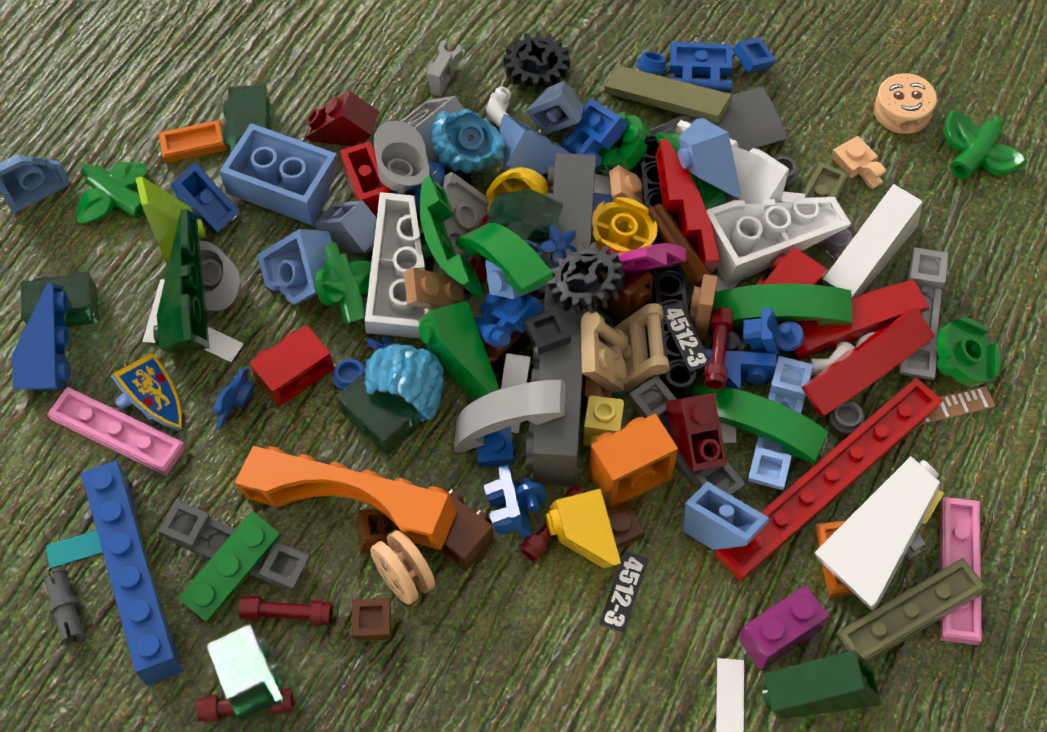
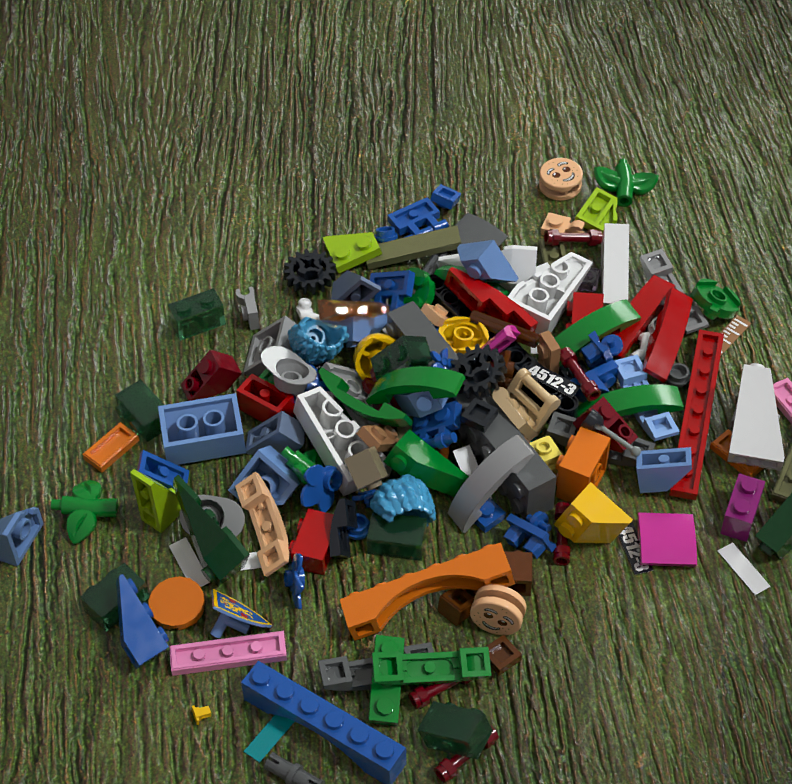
camera: 35 degrees left, 10 degrees down
none -> orange tile [148,576,205,630]
none -> clear green brick [168,288,226,341]
none -> yellow piece [192,705,211,725]
none -> light nougat slope [235,472,289,577]
none -> blue plate [300,464,343,512]
none -> clear orange slope [318,299,390,322]
none -> lime wing [323,232,382,274]
none -> black slope [329,498,358,559]
none -> dark tan brick [344,446,388,491]
none -> green slope [372,647,492,685]
none -> dark red bar [544,229,603,246]
none -> lime wing [574,187,617,235]
none -> hinge [581,409,641,457]
none -> dark pink slope [637,512,697,567]

